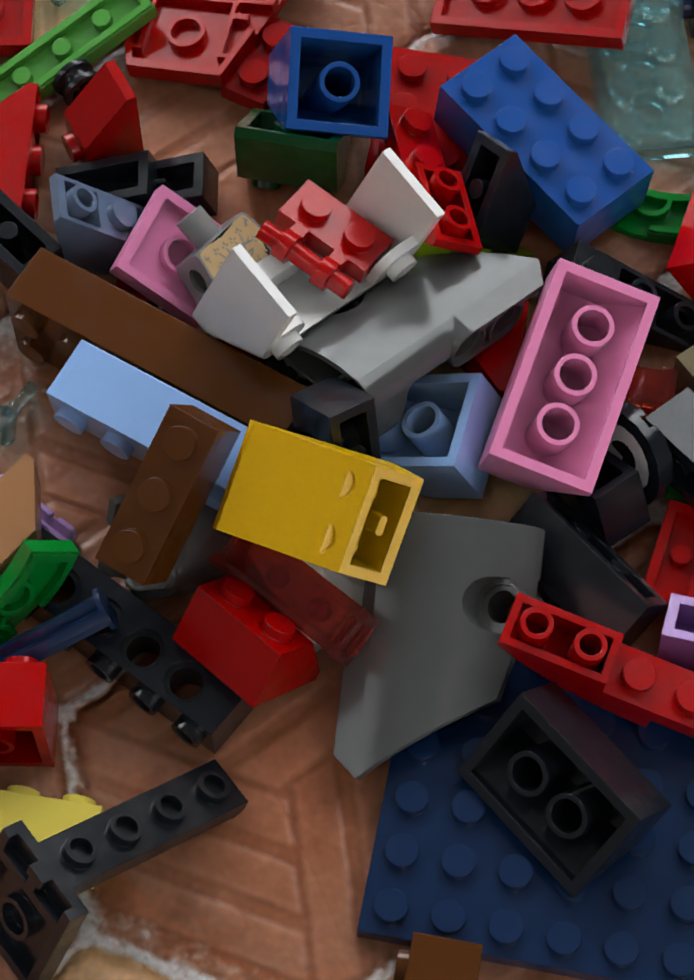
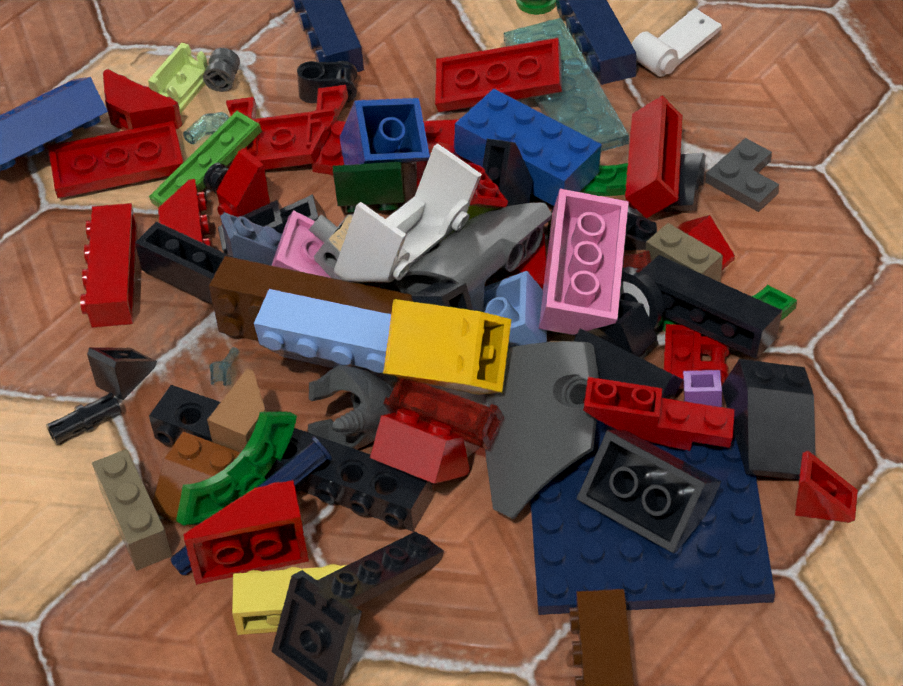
camera: 10 degrees left, 15 degrees down
reddish brown brick [95,404,241,586] -> none
red plate [256,179,394,299] -> none

